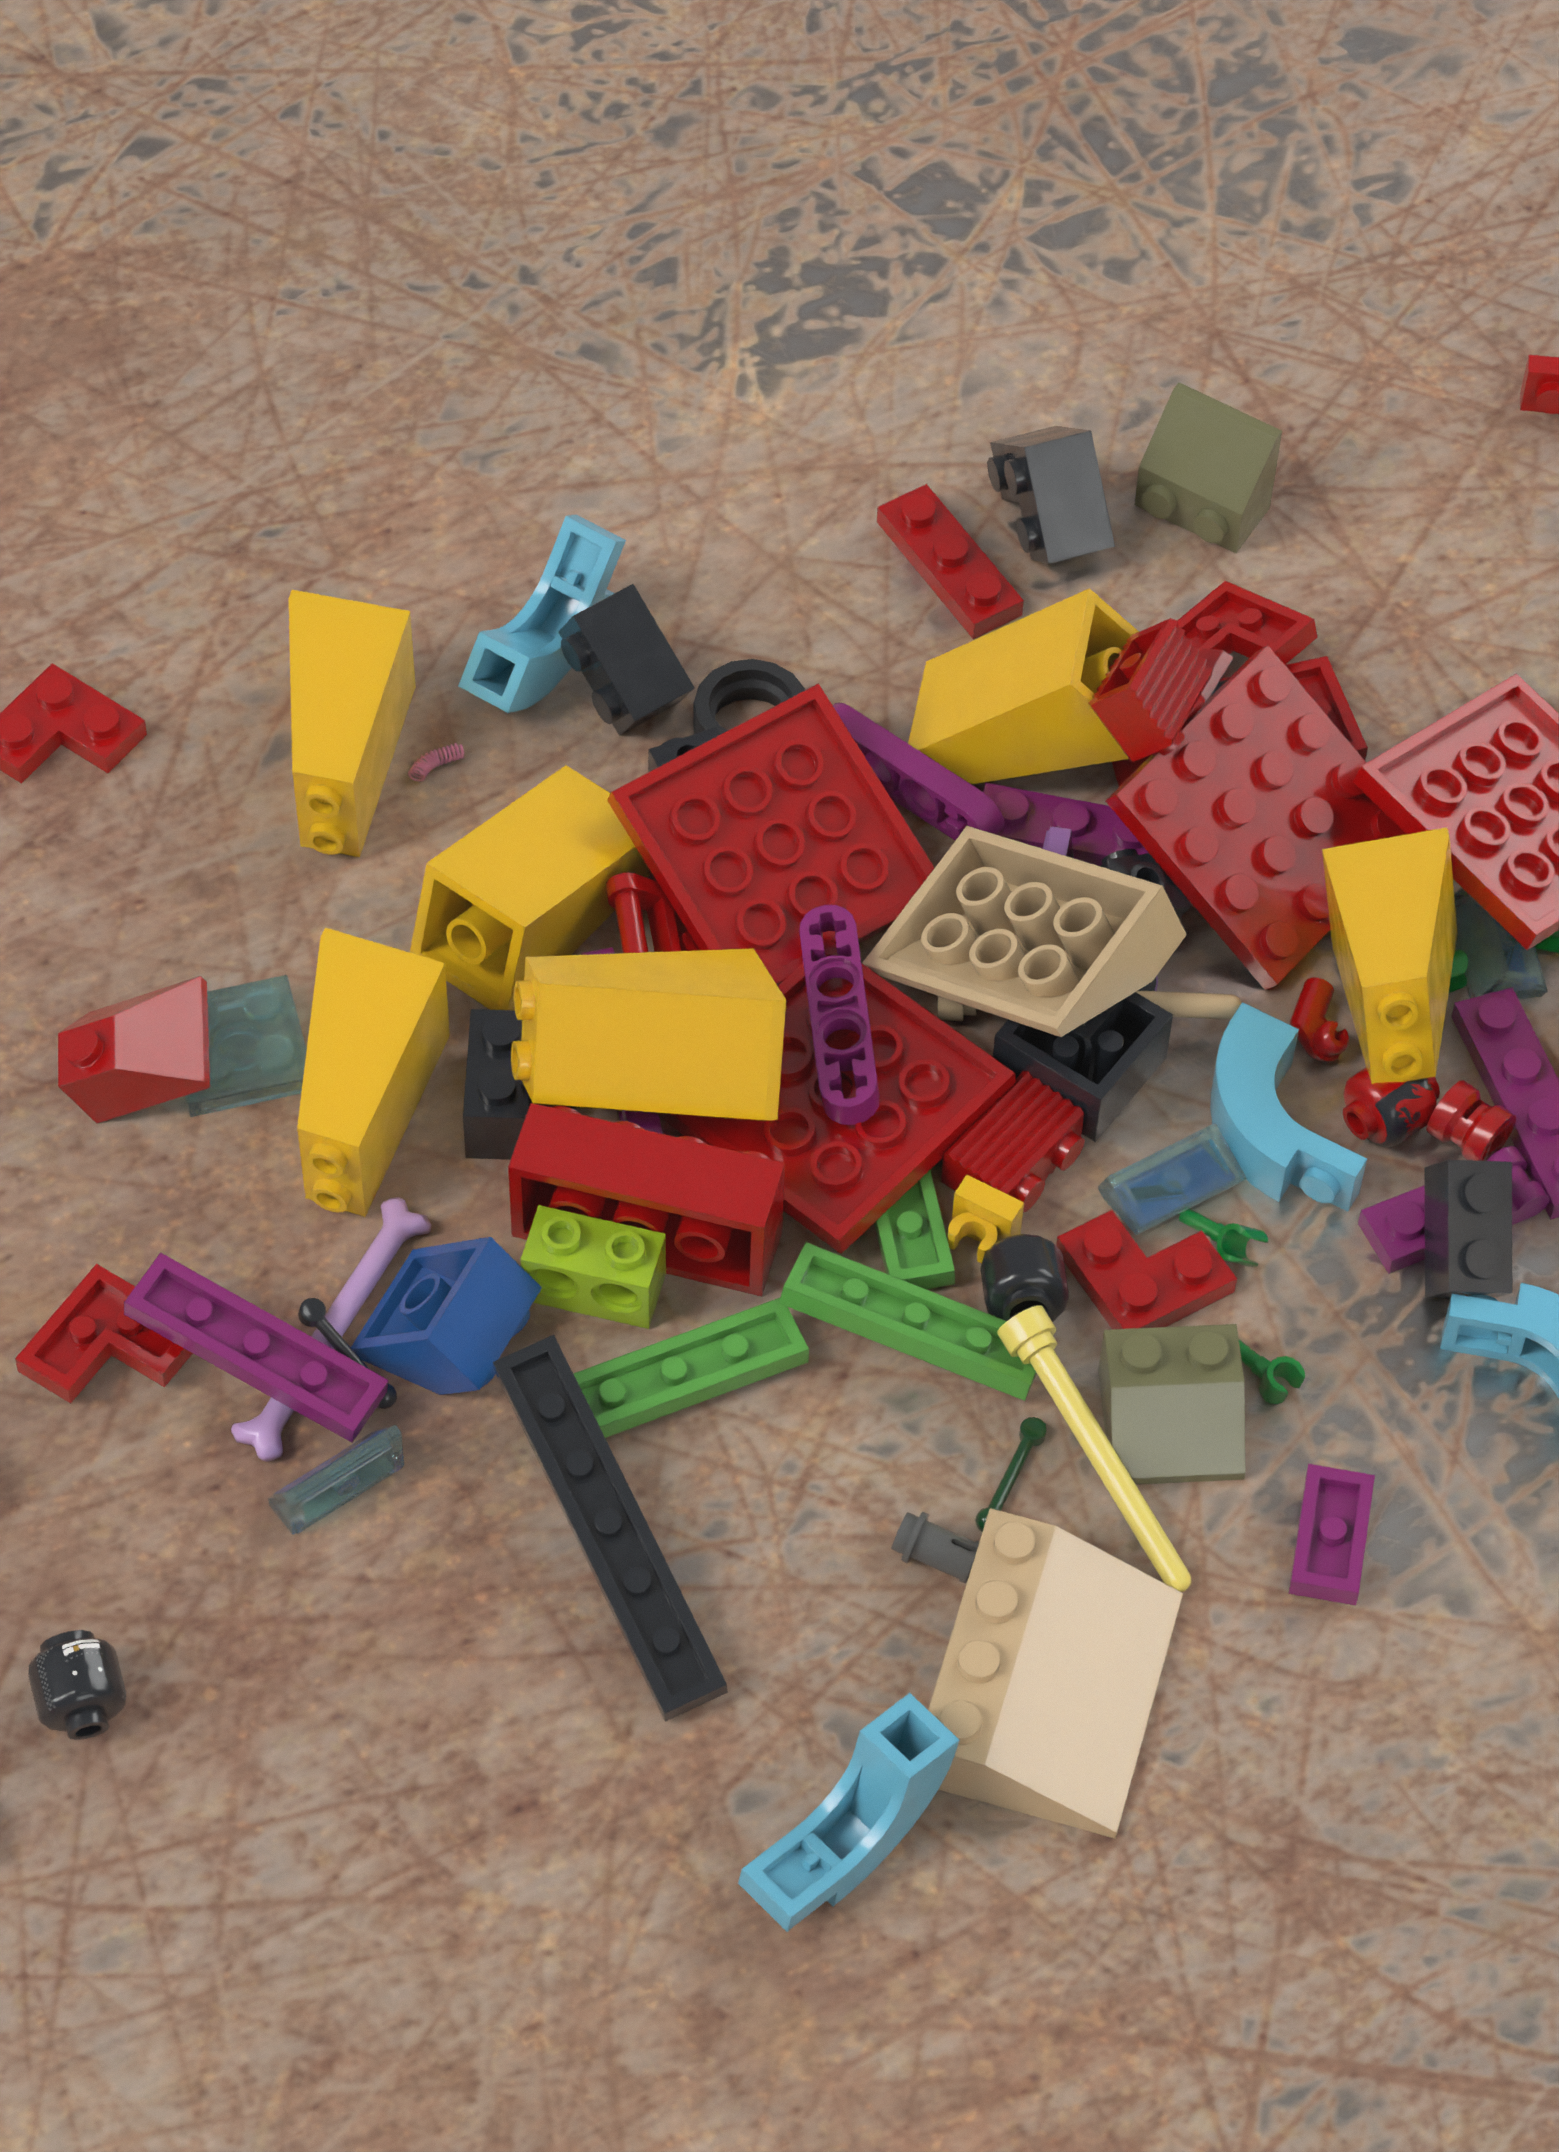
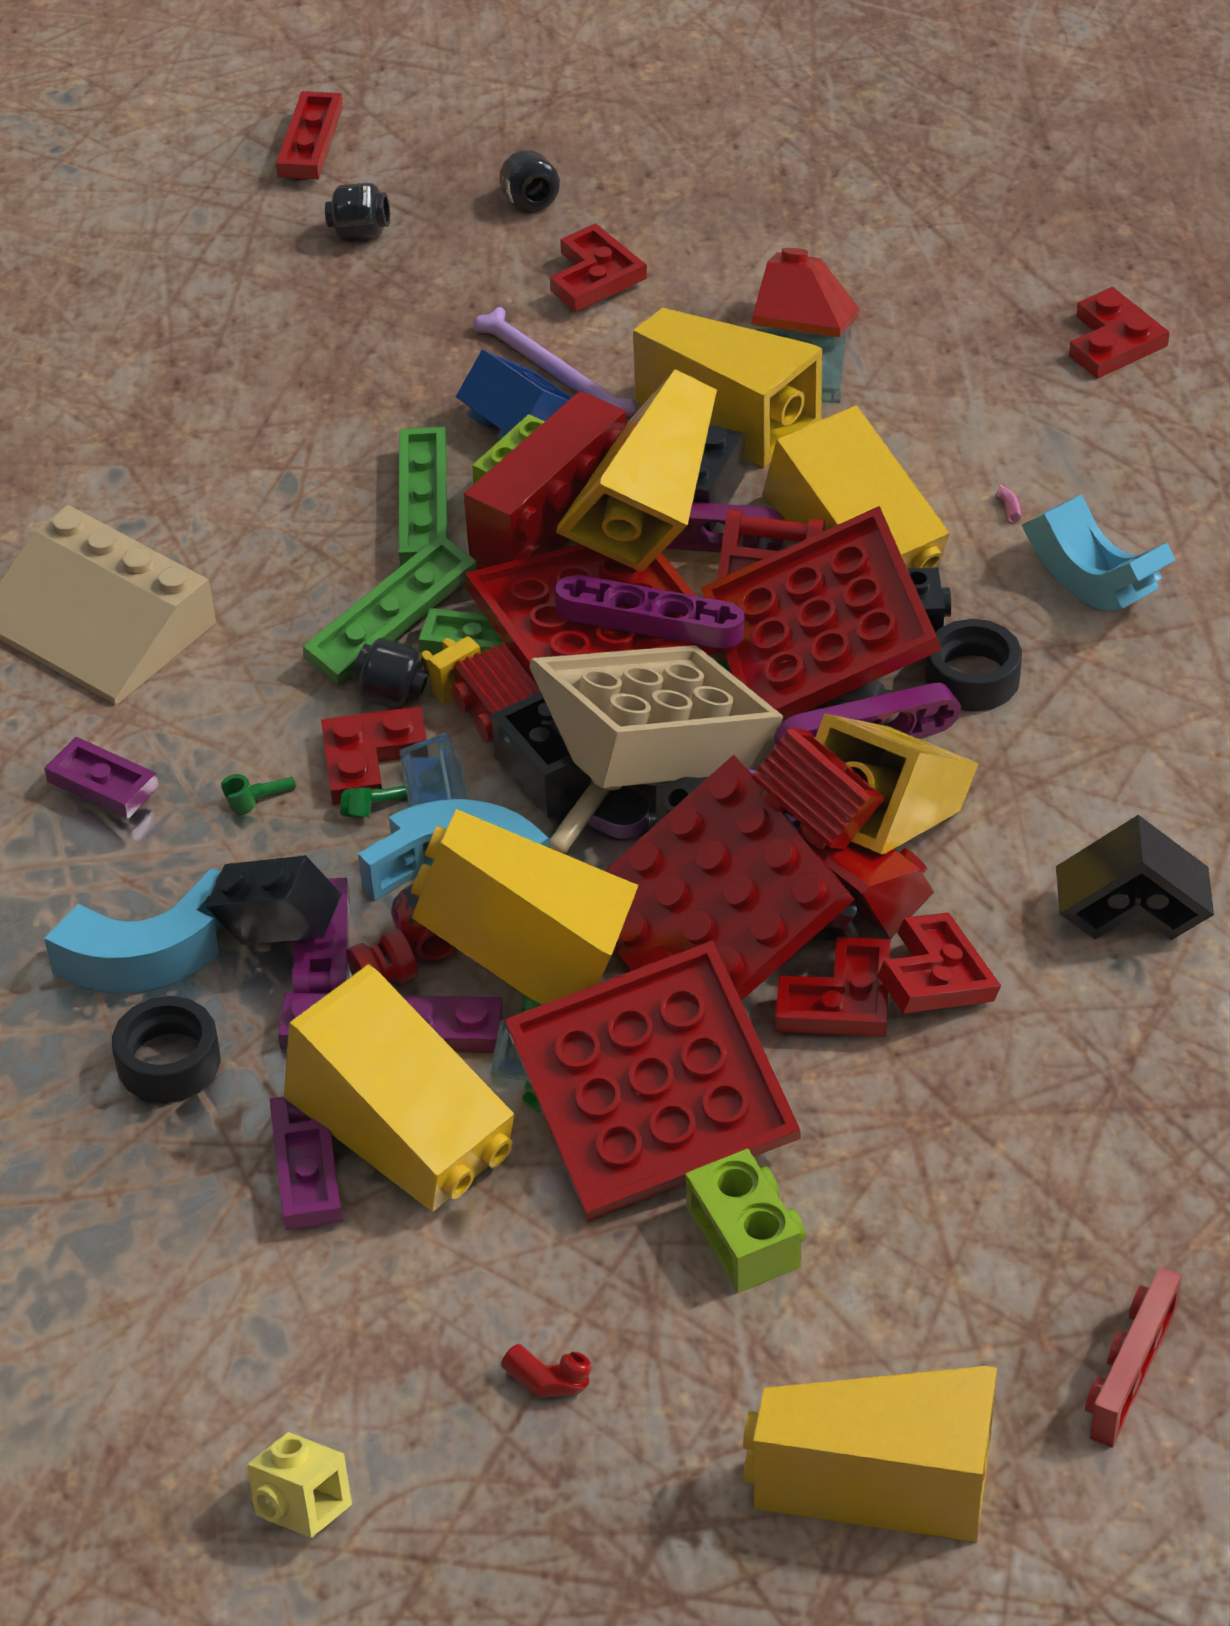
camera: 115 degrees right, 10 degrees down
magenta plate [124,1252,389,1443] -> none
clear light blue slope [268,1425,404,1535] -> none
yellow slope [288,590,416,857] -> none
black hinge [298,1298,397,1409] -> none
black plate [493,1334,728,1722] -> none
black brick [558,584,695,736] -> none
medium azure arch [738,1693,959,1932] -> none
red plate [877,484,1024,639] -> none
dark grey pin [891,1512,979,1584] -> none
dark green hinge [975,1417,1047,1532] -> none
light yellow piece [997,1305,1191,1592] -> none
olive slope [1098,1324,1245,1485] -> none
olive slope [1134,382,1282,553] -> none

